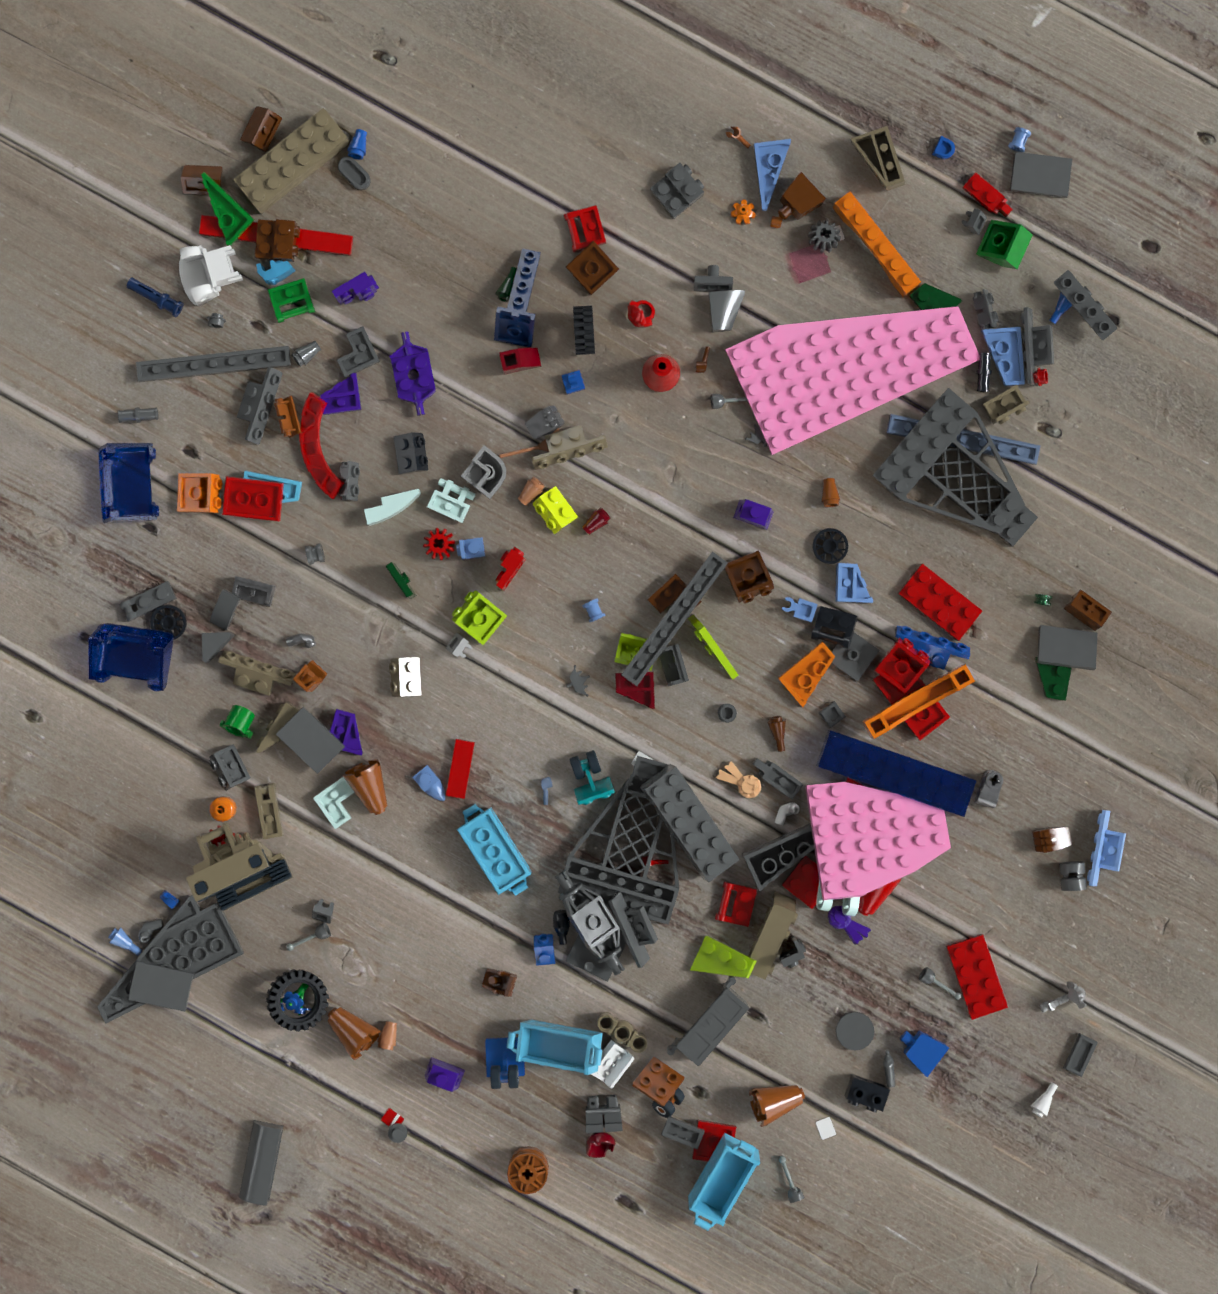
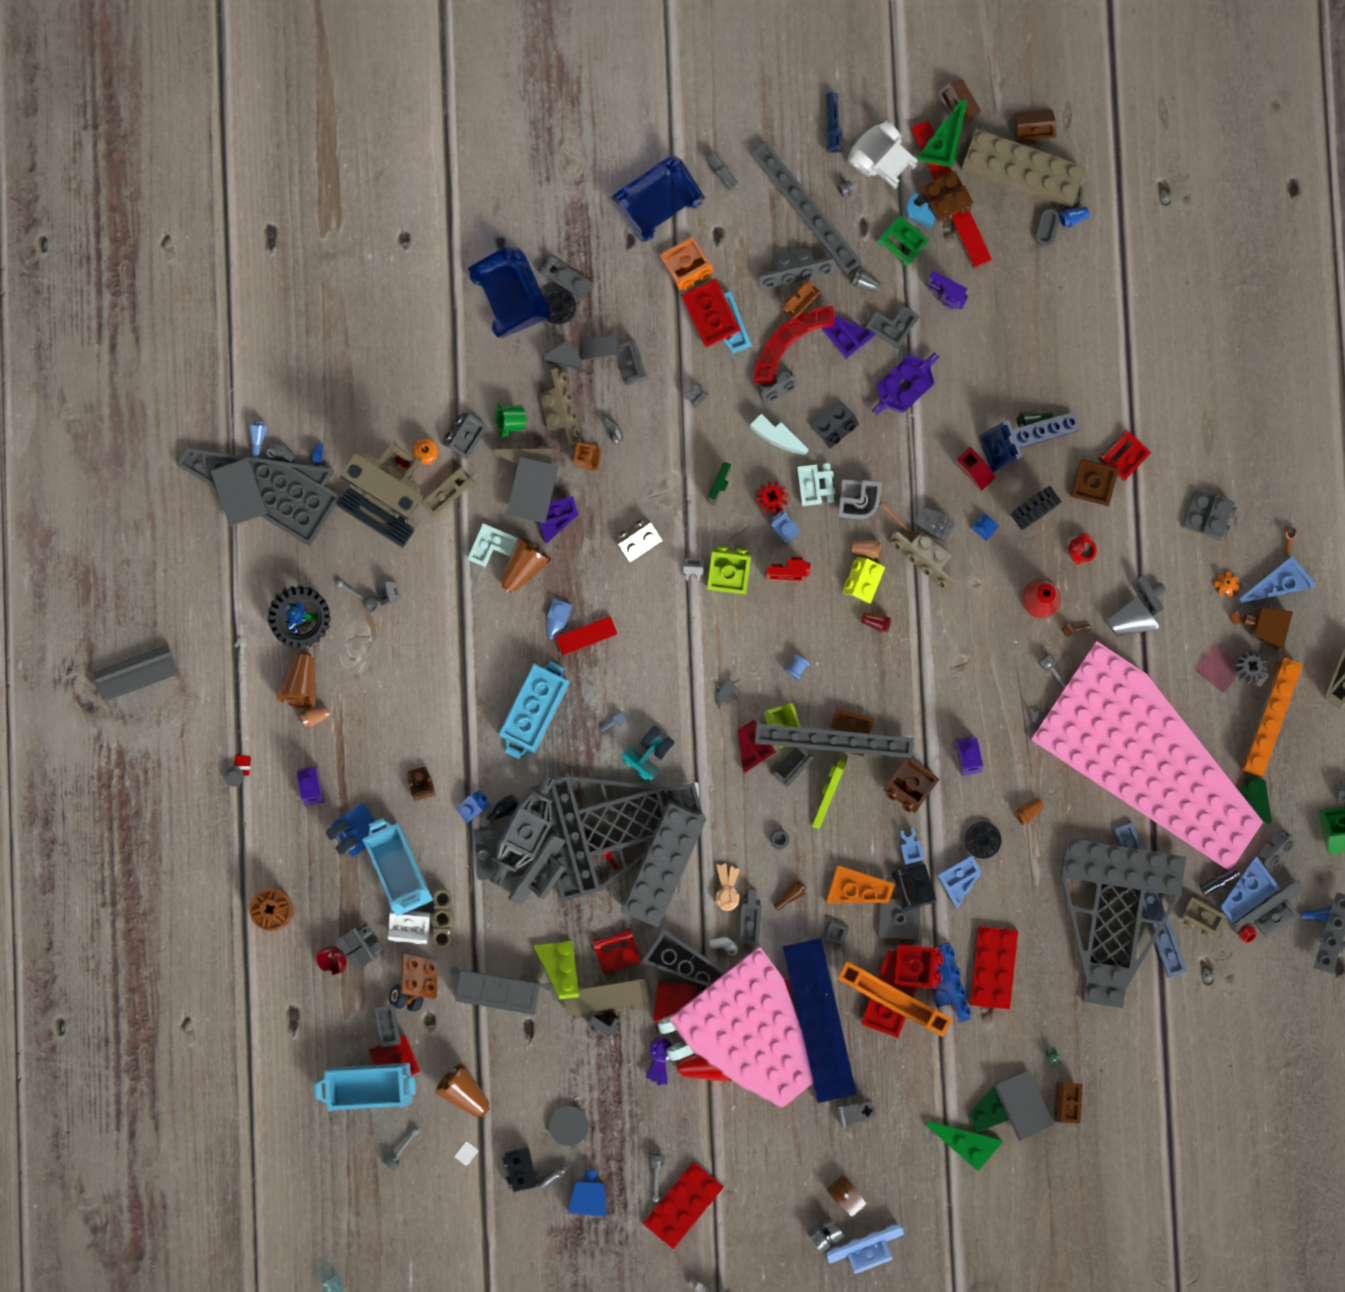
camera: 55 degrees right, 5 degrees down
none -> green wing [925,1121,1003,1171]

